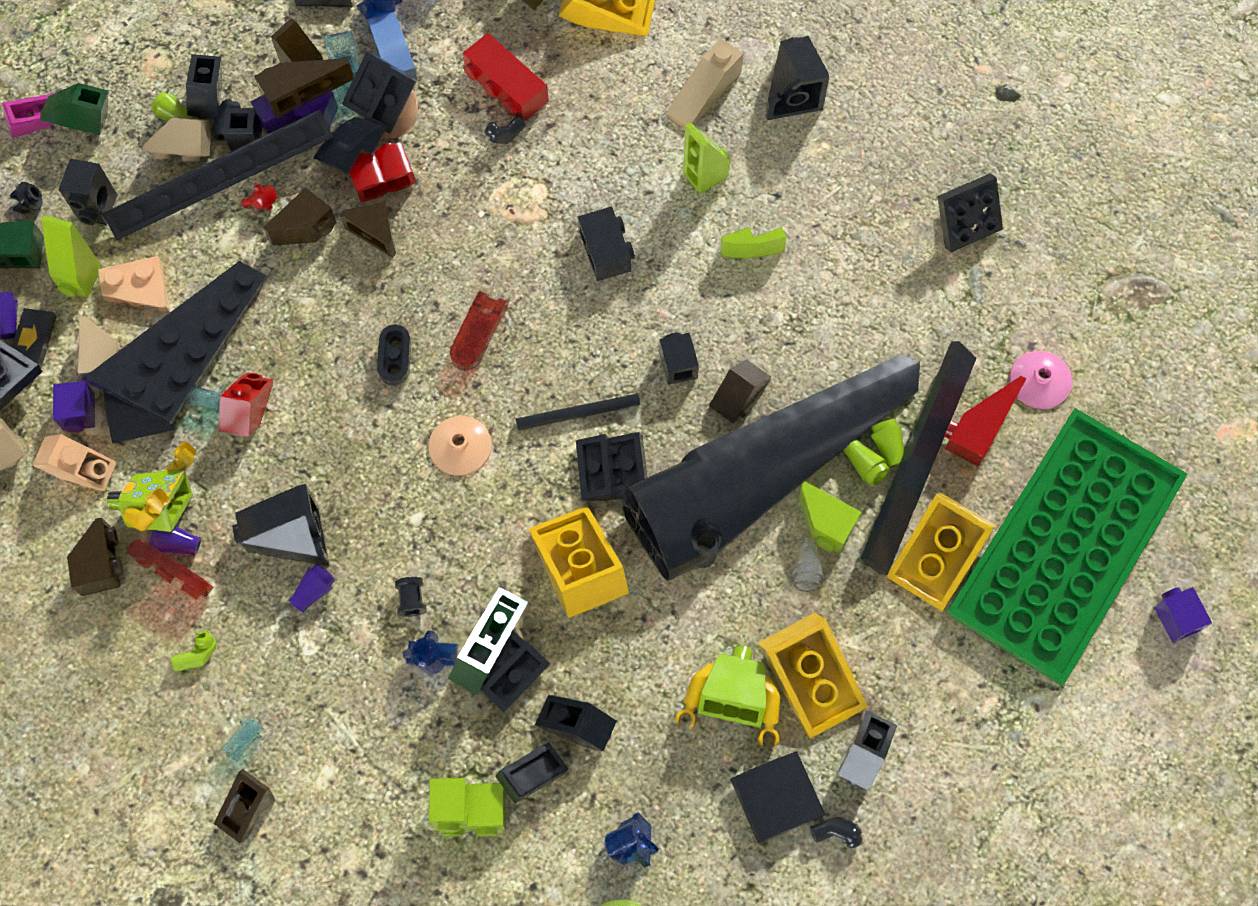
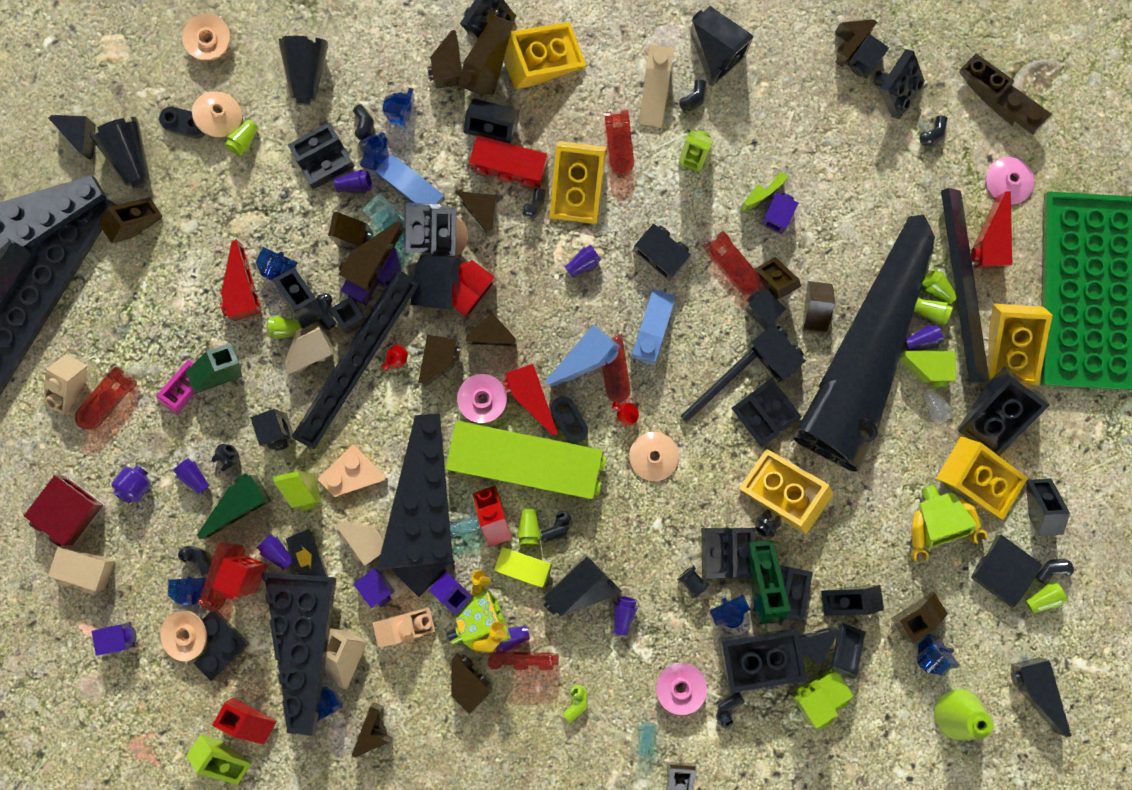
camera: 30 degrees left, 15 degrees up
none -> red slope [220,239,262,322]
none -> clear blue piece [256,247,298,281]
none -> dark purple cone [334,169,372,194]
none -> dark purple brick [429,571,473,616]
none -> lime brick [445,421,606,500]
none -> bright pink dish [457,374,507,423]
none -> dark brown slope [458,192,498,237]
none -> black brick [463,98,520,144]
none -> neon yellow slope [494,547,553,588]
none -> red slope [503,364,558,437]
none -> lime cone [516,509,541,546]
none -> black arm [541,510,572,543]
none -> medium blue slope [545,325,621,386]
none -> yellow slope [549,141,607,224]
none -> dark purple cone [564,244,602,278]
none -> clear red plate [604,109,634,177]
none -> red piece [611,401,639,426]
none -> medium blue slope [631,289,676,365]
none -> bright pink dish [656,663,707,715]
none -> black arm [679,80,706,111]
none -> black slope [701,528,755,579]
none -> clear red plate [703,231,761,294]
none -> black arm [716,692,745,728]
none -> black slope [718,629,807,693]
none -> black brick [747,323,806,383]
none -> black plate [754,510,782,537]
none -> dark brown slope [755,257,802,299]
none -> dark purple brick [760,193,799,234]
none -> black slope [799,626,838,665]
none -> dark brown slope [835,19,878,68]
none -> black brick [847,34,889,79]
none -> dark brown slope [891,592,948,643]
none -> dark purple cone [904,325,944,351]
none -> black arm [919,116,948,146]
none -> black slope [957,366,1050,456]
none -> dark brown slope [959,53,1052,135]
none -> lime cone [1026,583,1068,614]

